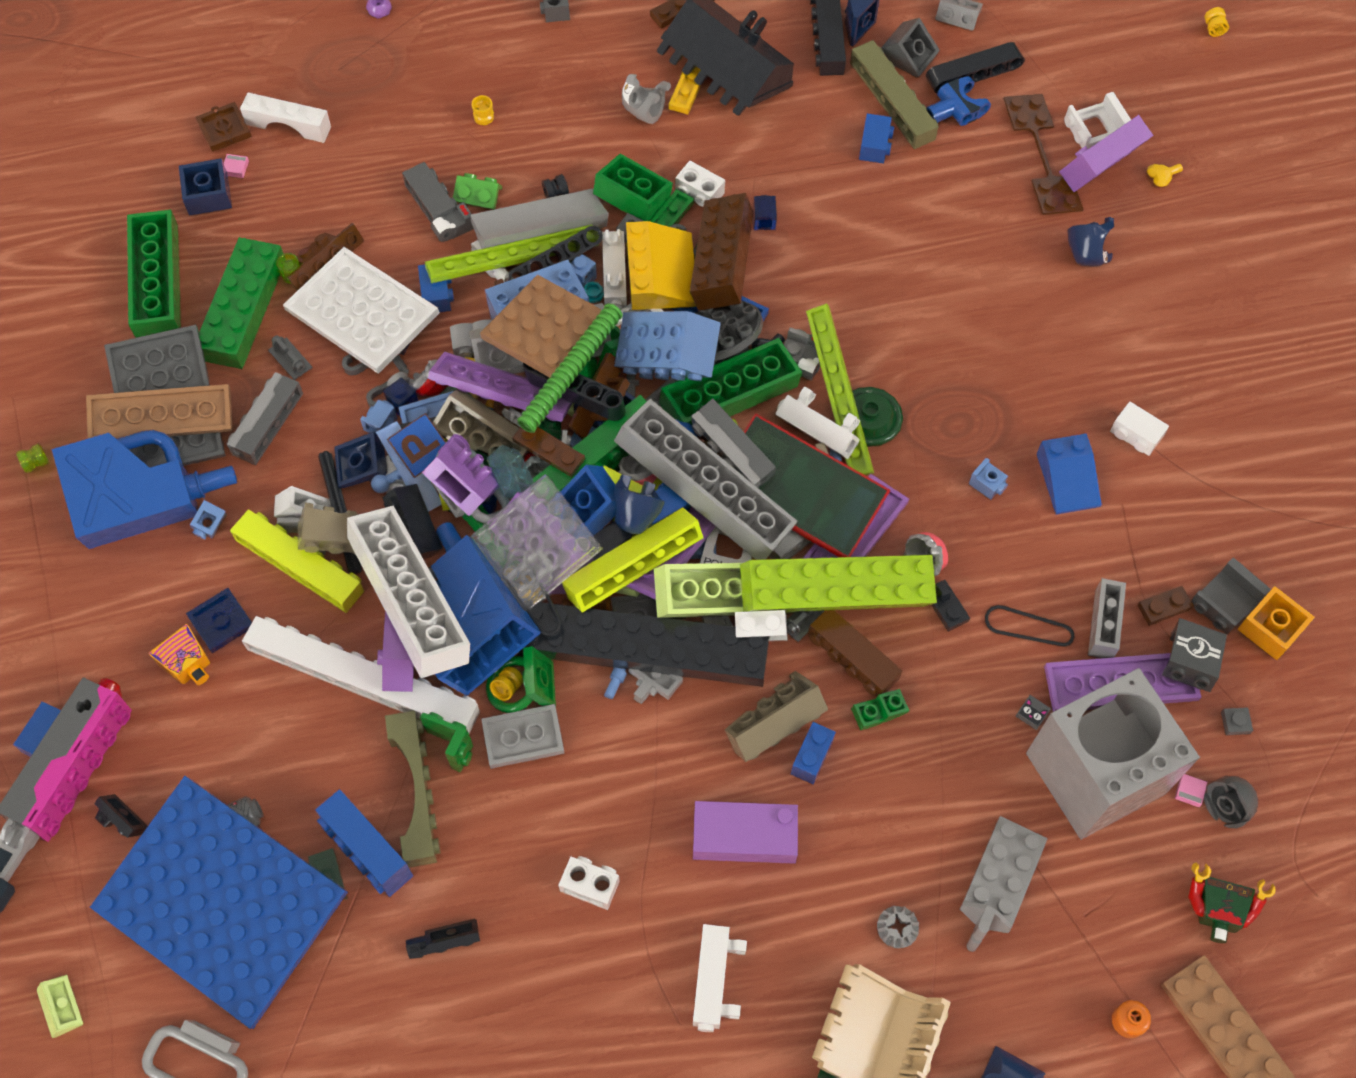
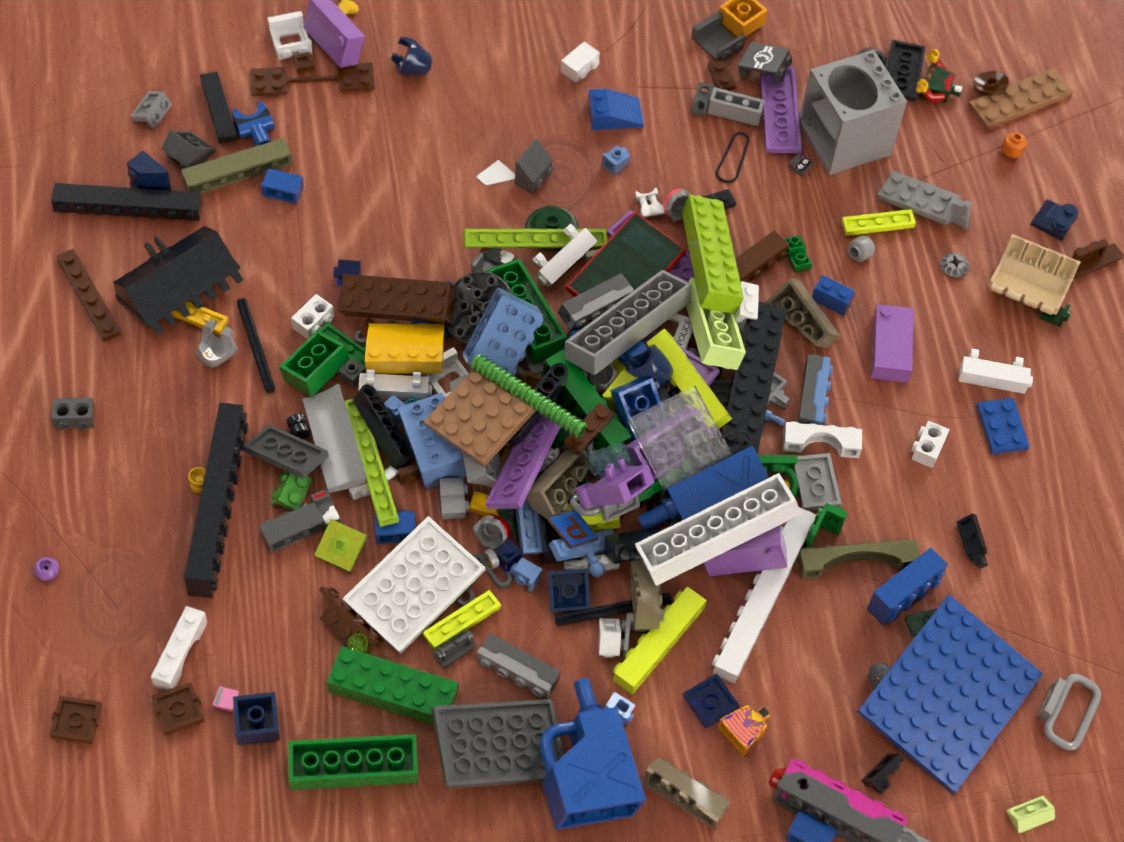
camera: 90 degrees left, 5 degrees down
medium nougat plate [86,384,232,439] -> none
dark grey plate [1221,708,1253,736] -> none
none -> reddish brown plate [49,696,102,744]
none -> black brick [184,403,249,598]
none -> black axle [237,298,275,393]
none -> dark grey plate [243,424,329,479]
none -> reddish brown plate [293,52,314,73]
none -> lime plate [314,519,368,572]
none -> neon yellow plate [423,590,501,650]
none -> white sticker [477,160,515,185]
none -> dark grey slope [515,139,553,194]
none -> white piece [635,188,665,218]
none -> dark tan wedge [643,757,730,829]
none -> dark grey leg [691,82,715,117]
none -> white arch [783,422,862,458]
none -> piece [798,354,833,425]
none -> neon yellow plate [841,209,916,236]
none -> light grey head [848,236,875,262]
none -> black plate [886,39,926,102]
none -> reddish brown dish [974,71,1009,94]
none -> blue plate [976,397,1030,454]

